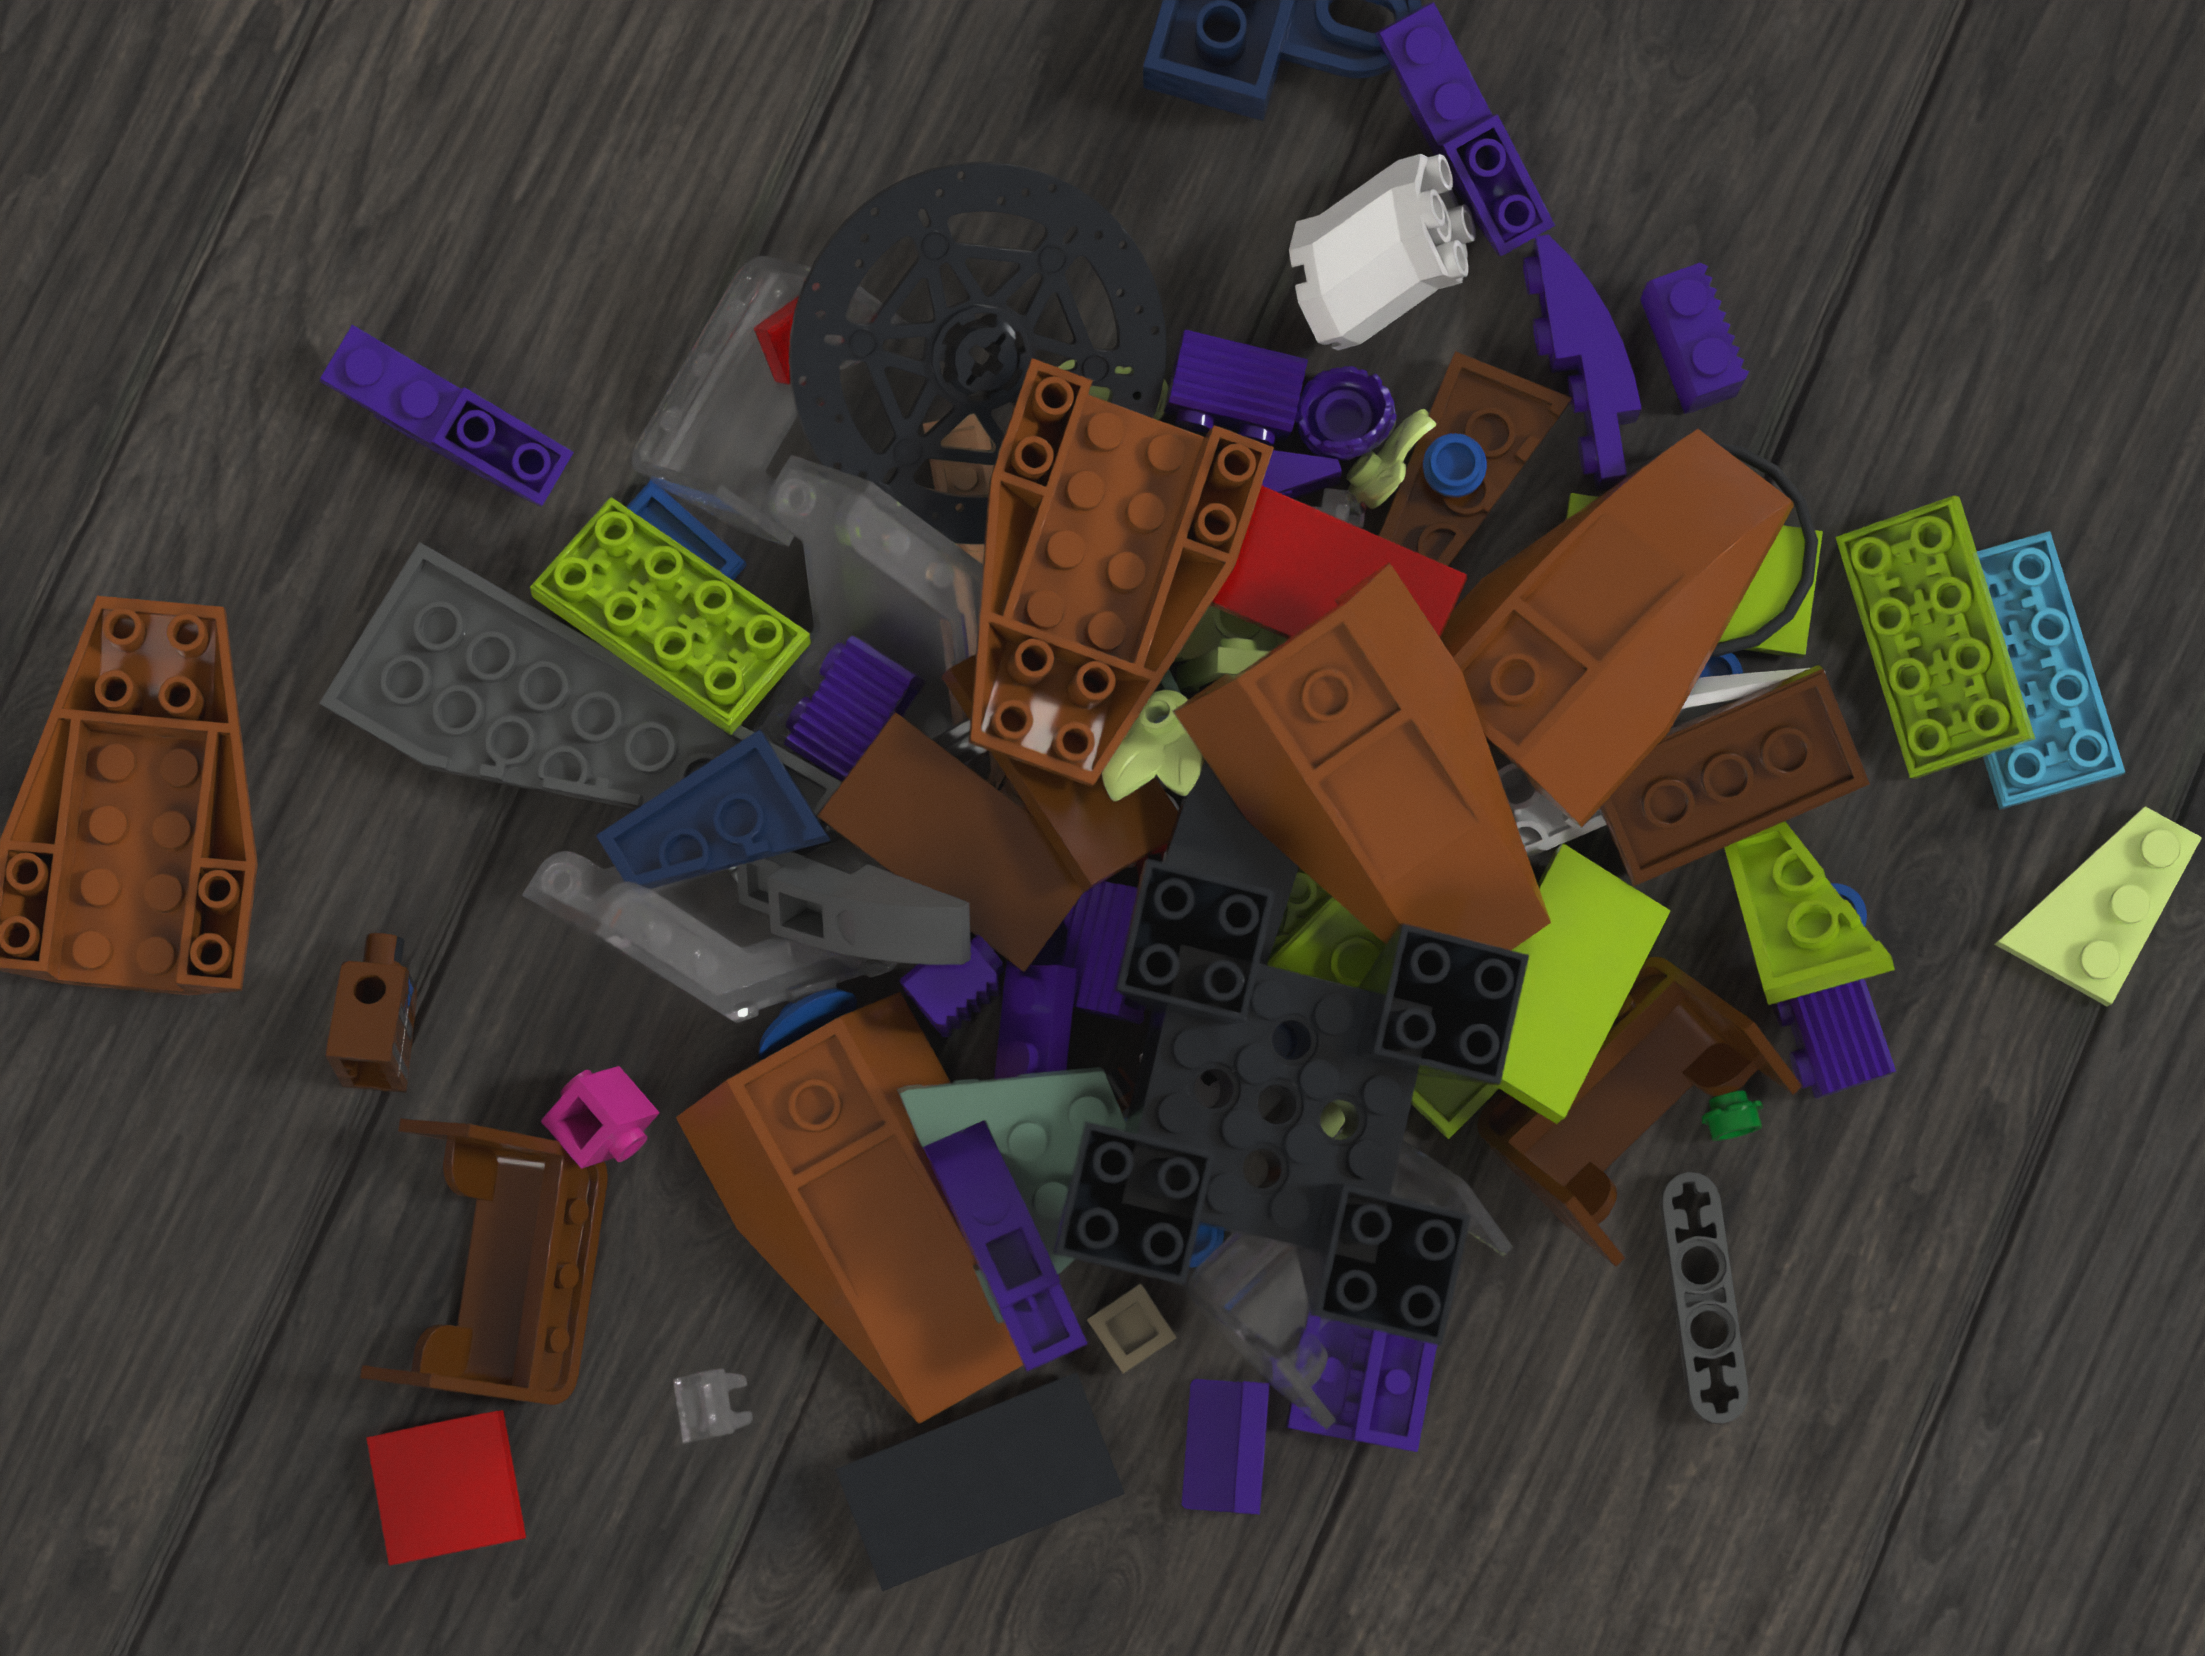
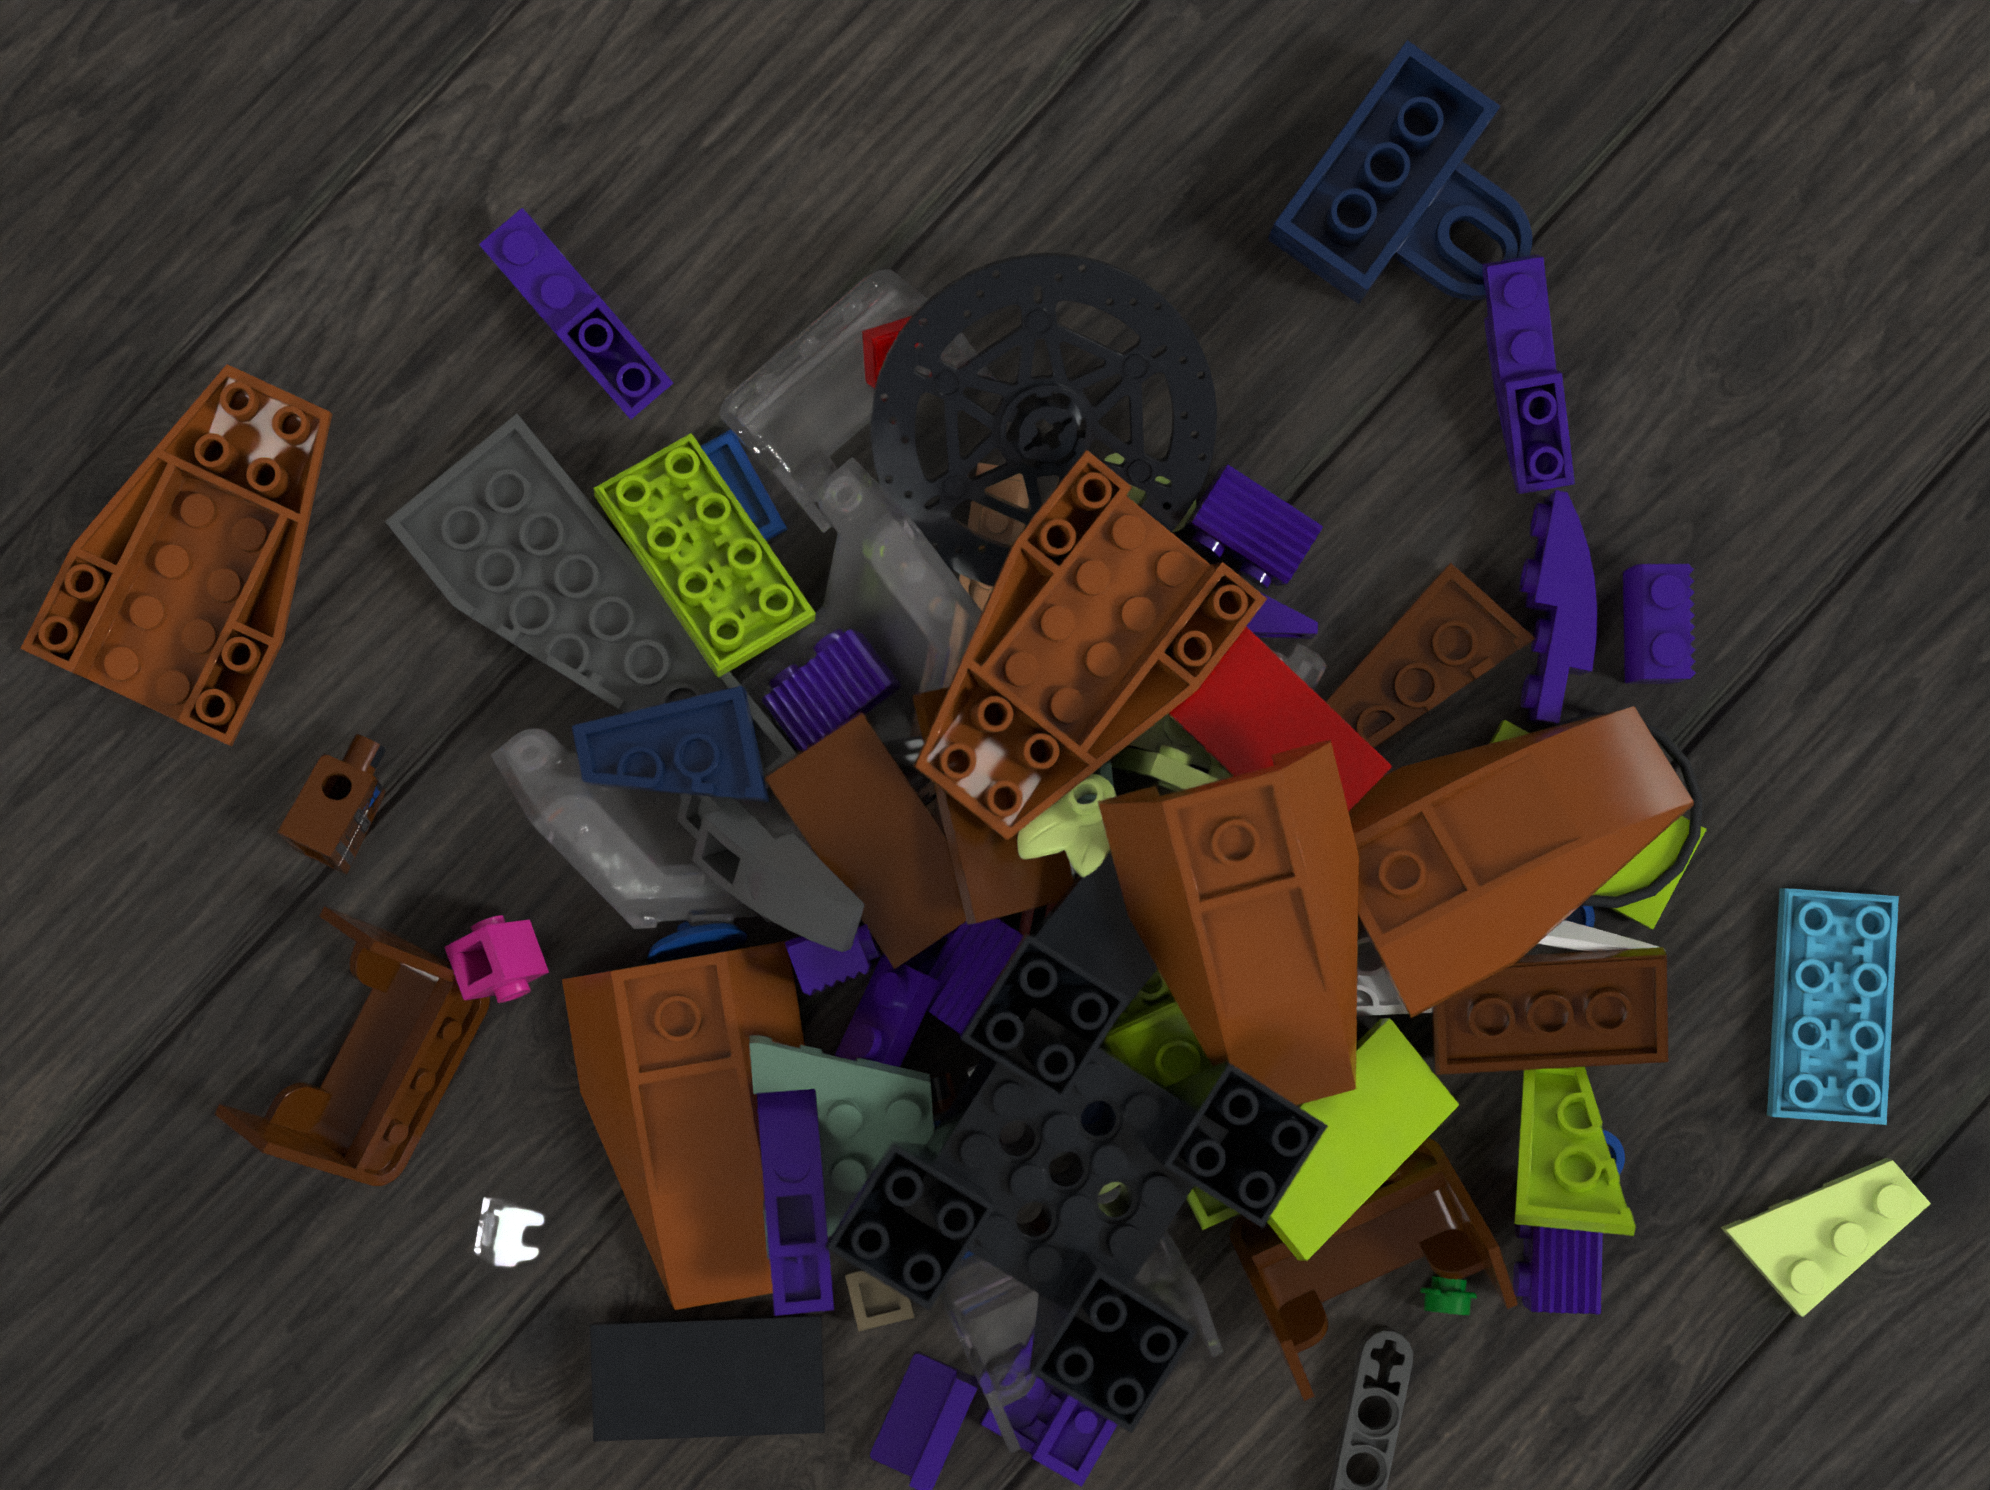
camera: 15 degrees right, 5 degrees up
red slope [366,1410,526,1566] -> none
white brick [1289,154,1476,350] -> none
dark purple hair [1295,366,1397,461] -> none
yellowish green plate [1346,409,1437,509] -> none
blue plate [1423,433,1487,498] -> none
lime tile [1835,496,2035,779] -> none

